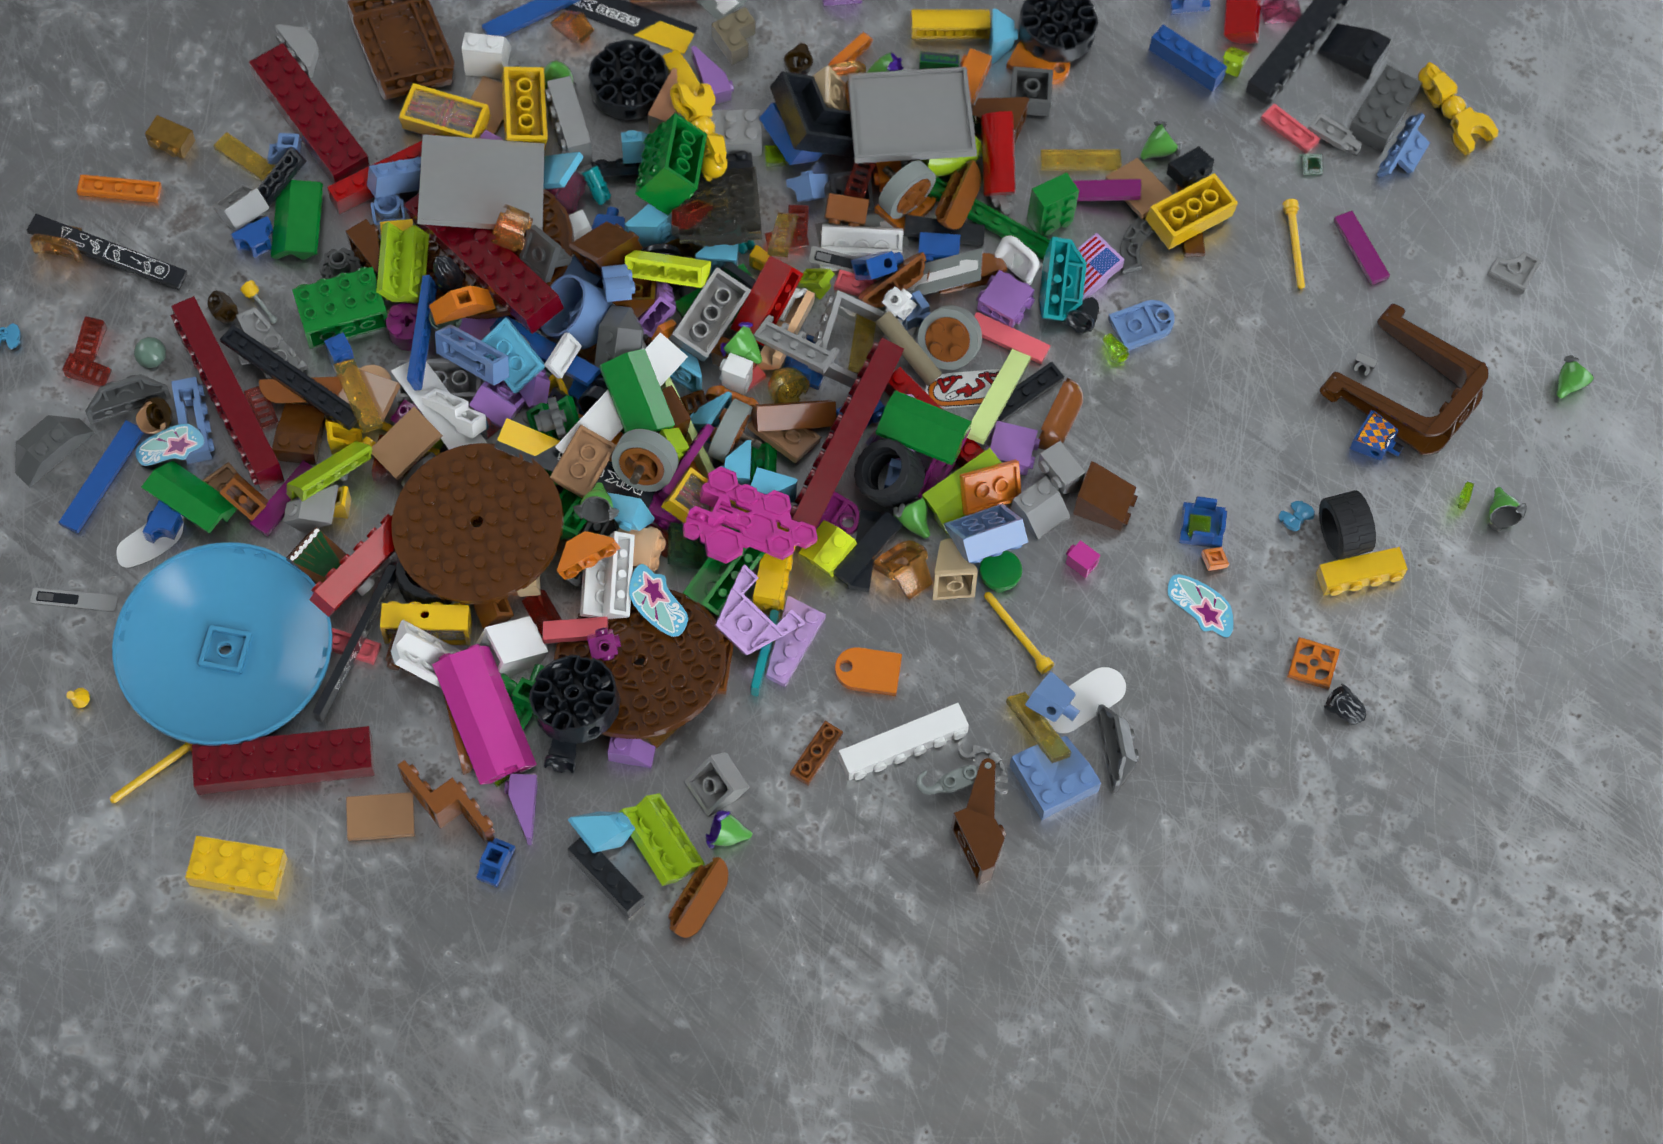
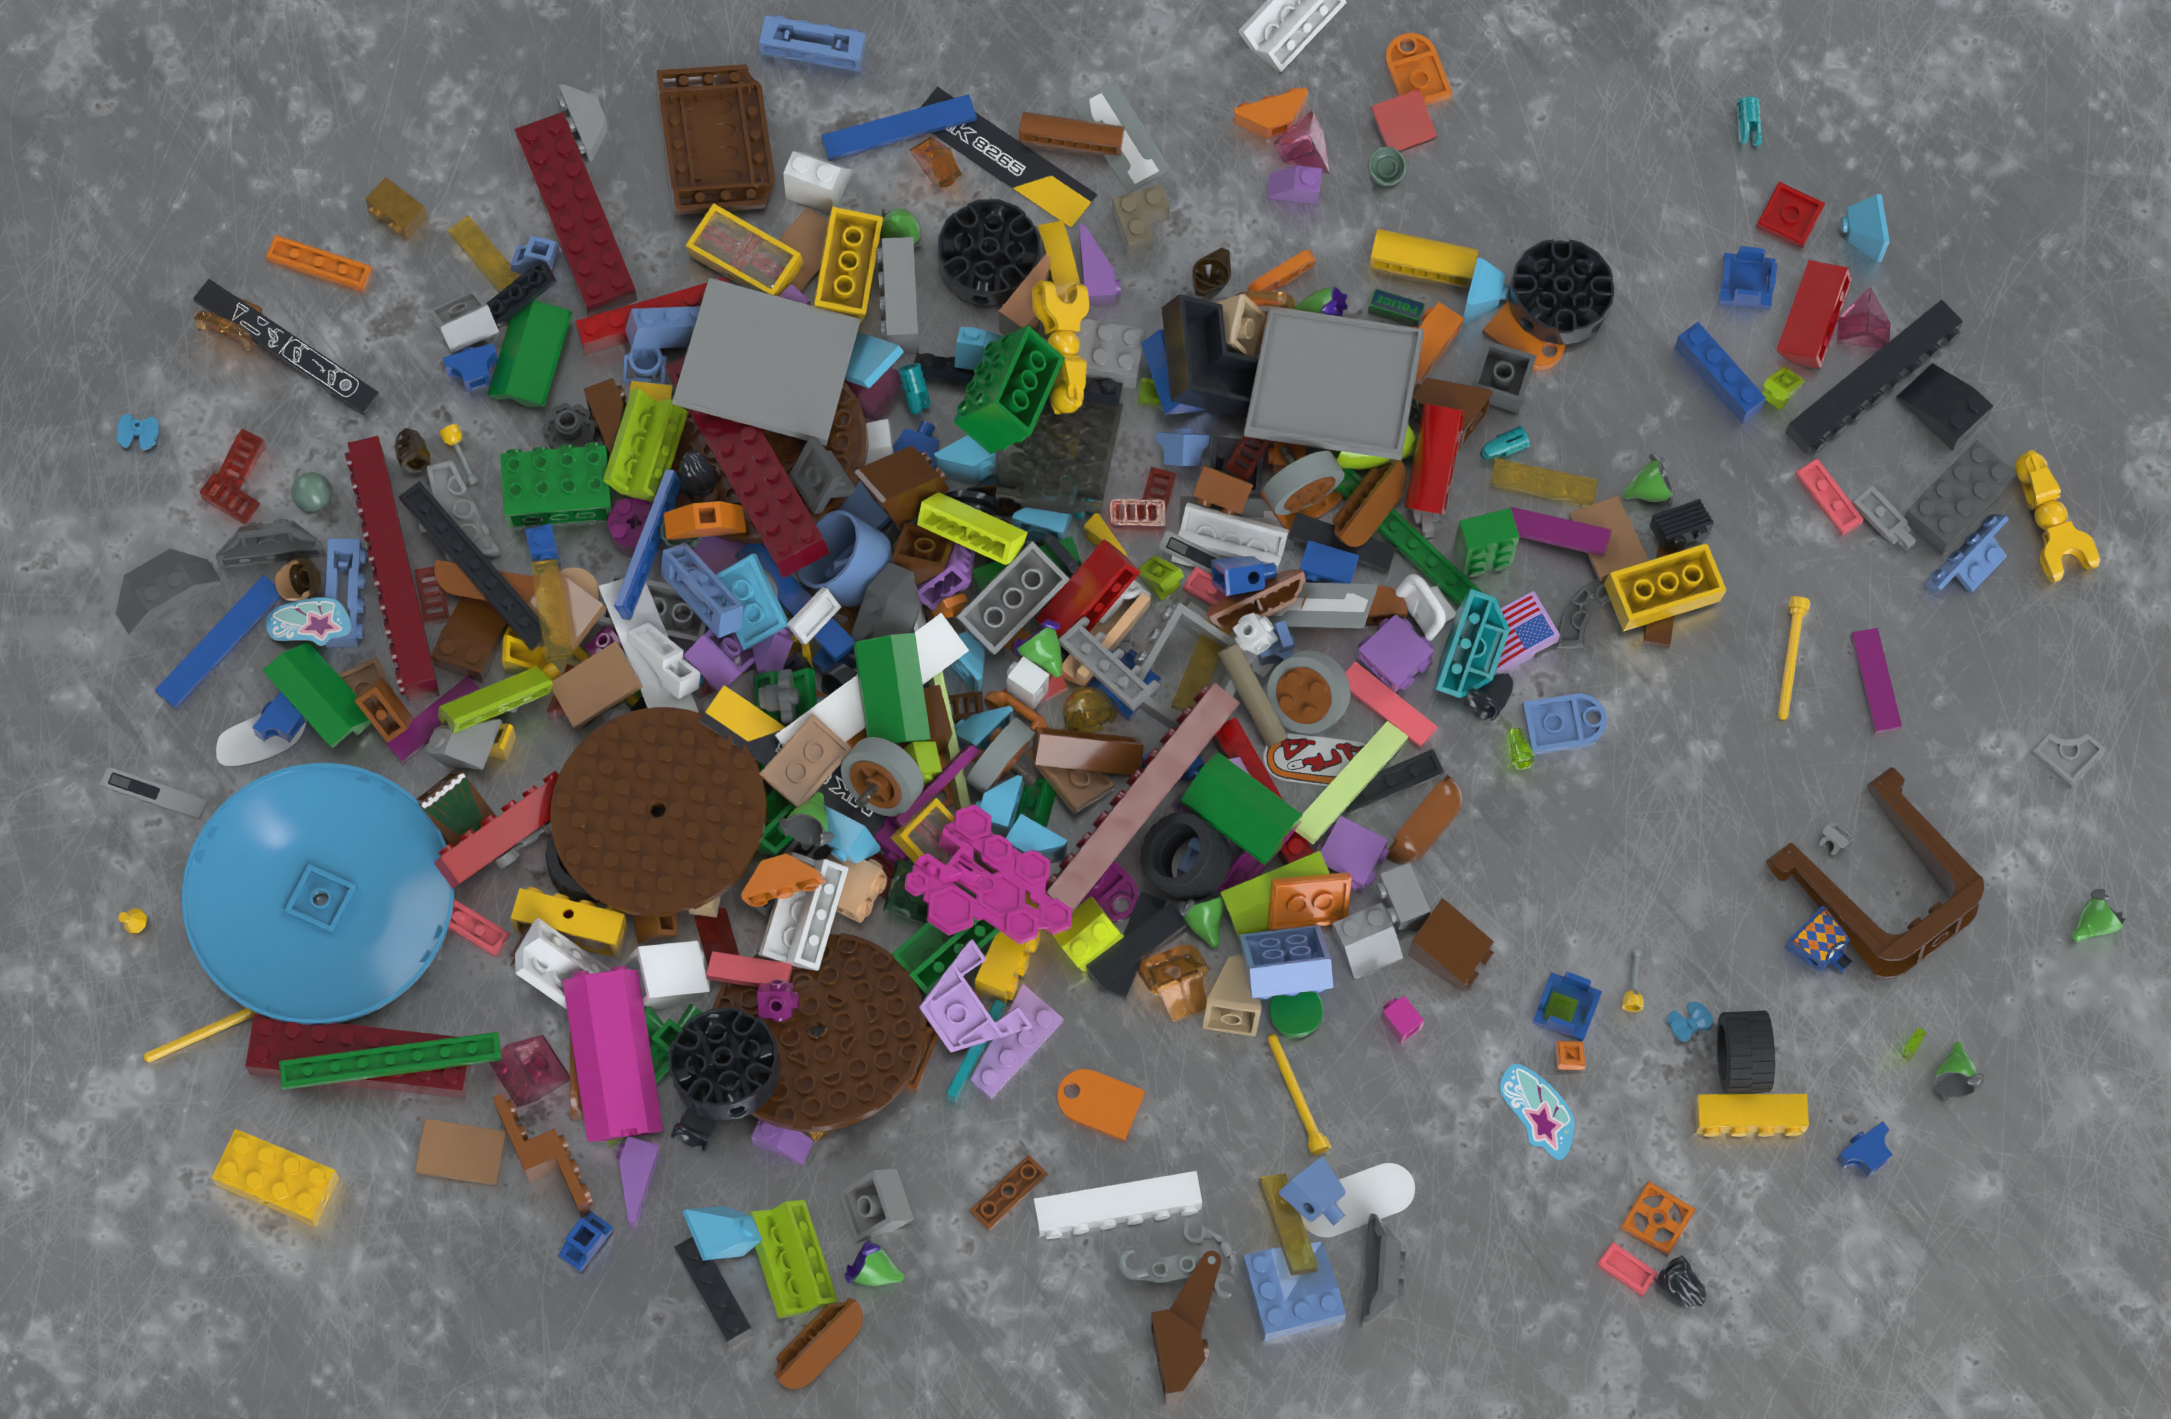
camera: 15 degrees right, 5 degrees up
black tile [313,564,396,723] -> none
clear orange brick [491,204,533,252] -> none
medium blue brick [601,264,635,302] -> none
sticker [629,564,688,637] -> none
clear red slope [671,199,713,230] -> none
clear yellow tile [767,212,798,258] -> none
slope [1300,153,1323,174] -> none
none -> green tile [279,1032,502,1090]
none -> clear pink slope [489,1034,570,1107]
none -> teal hinge [1480,425,1530,461]
none -> coral tile [1597,1242,1658,1297]
none -> hinge [1622,947,1644,1012]
none -> blue brick [1836,1121,1893,1177]

